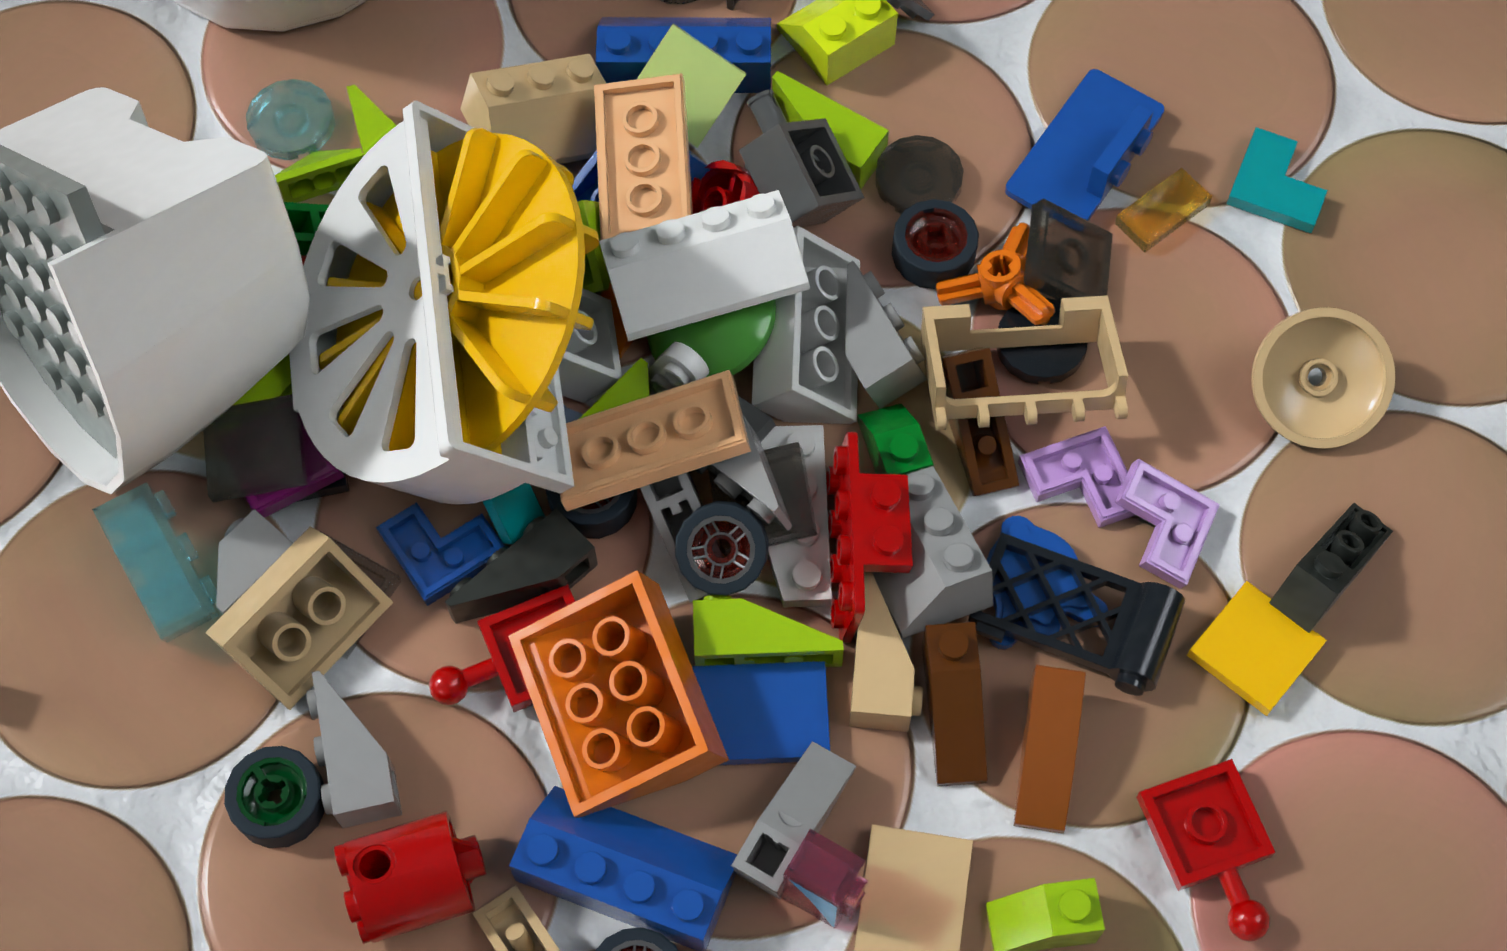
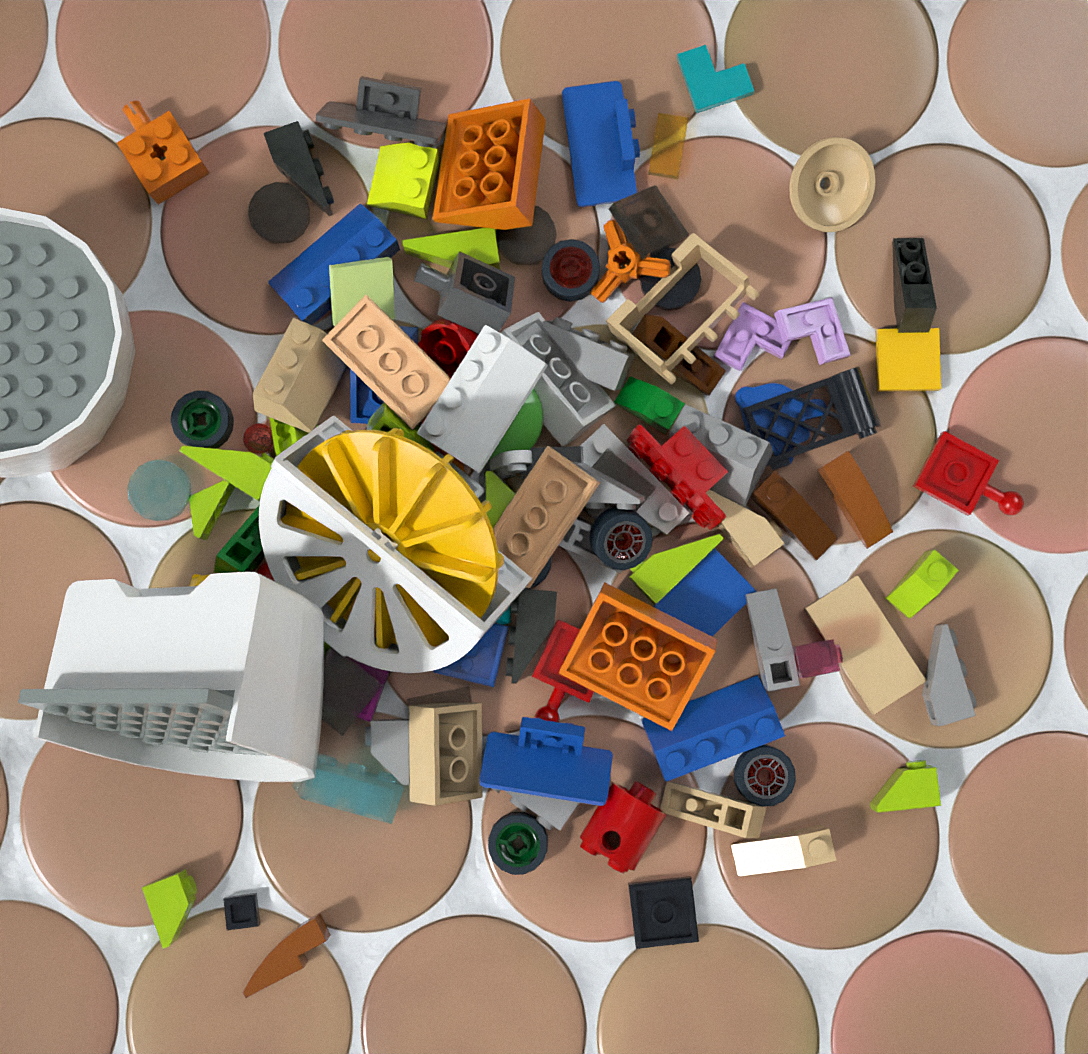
camera: 40 degrees left, 20 degrees up
none -> wheel [171,390,234,449]
none -> orange slope [433,98,546,230]
none -> blue bracket [479,717,613,806]

